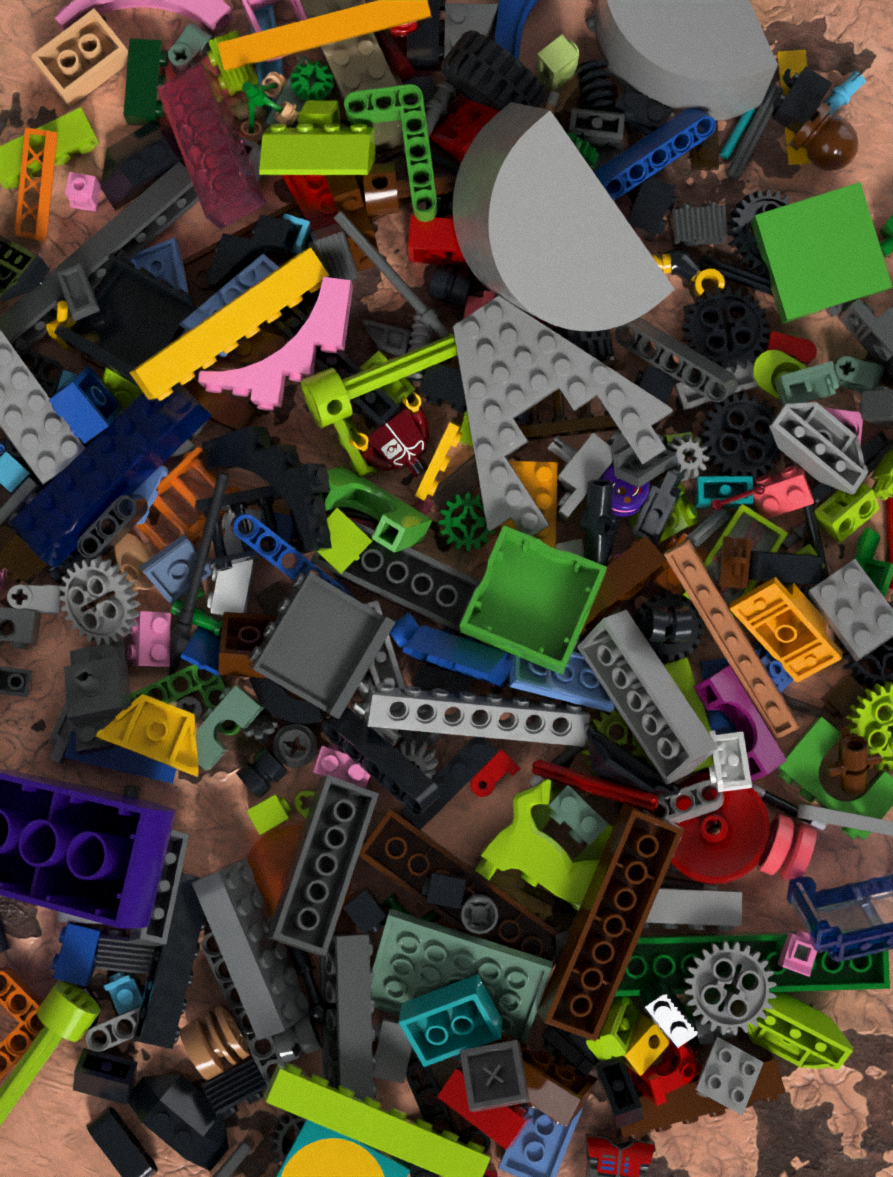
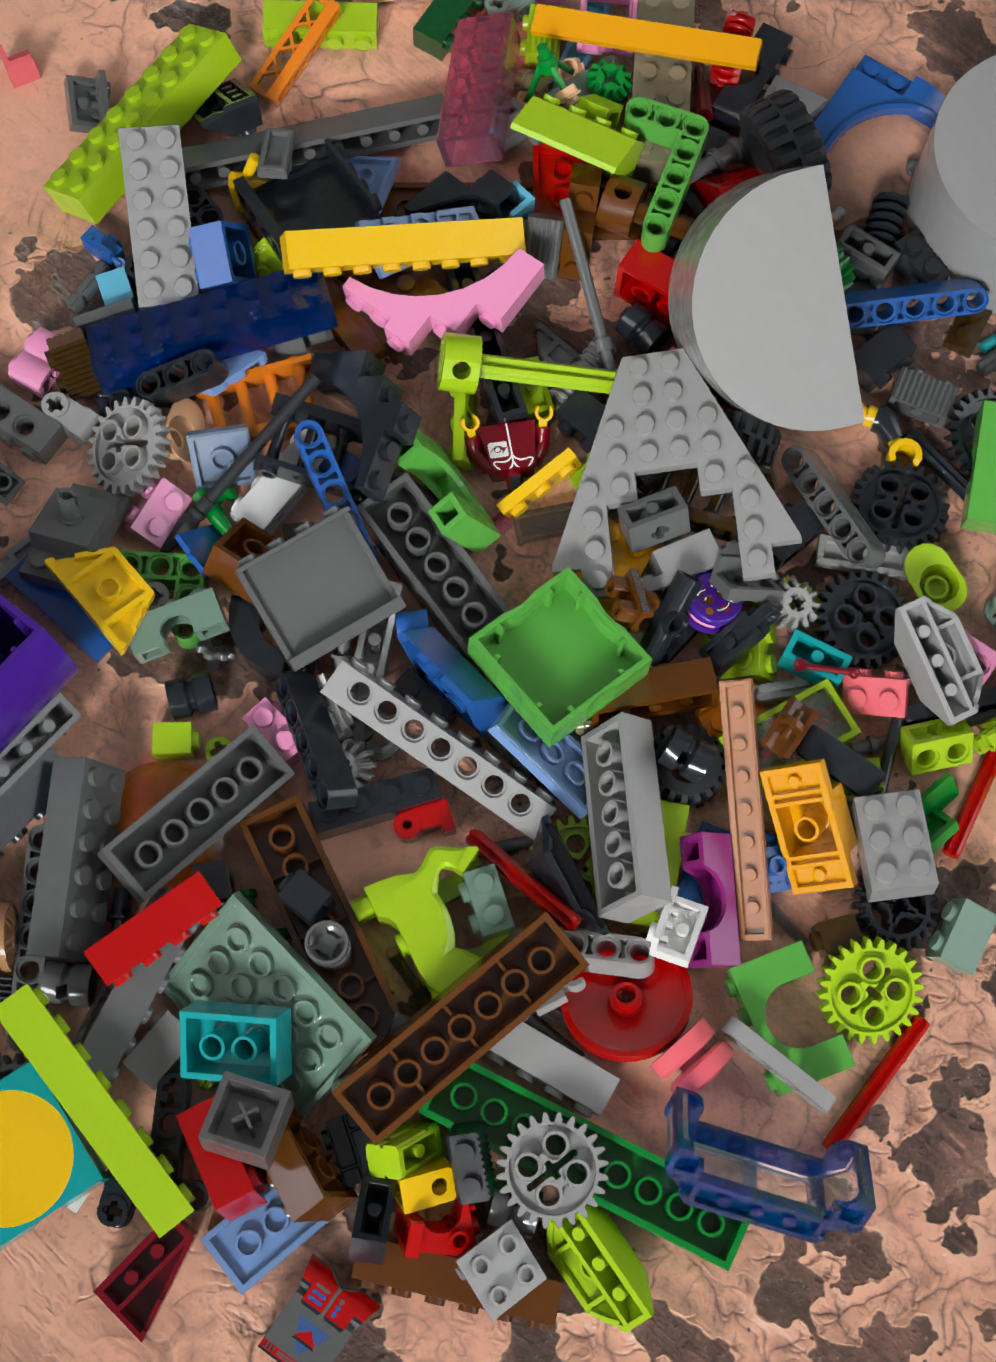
camera: 25 degrees right, 10 degrees down
bright pink window [65,172,101,212] -> none
black wedge [100,121,204,211] -> none
dark grey gear [273,724,317,768] -> none
lime piece [317,508,372,574] -> none
green gear [438,493,495,552] -> none
yellowish green brick [535,35,579,92] -> none
black bar [752,784,827,831] -> none
red leg [763,331,817,366] -> none
sand green hinge [774,361,839,407] -> none
bright pink window [777,930,820,977] -> none
reddish brown pin [826,727,882,795] -> none
none -> red brick [83,871,222,988]
none -> reddish brown hips [605,569,660,634]
none -> dark grey brick [617,486,691,554]

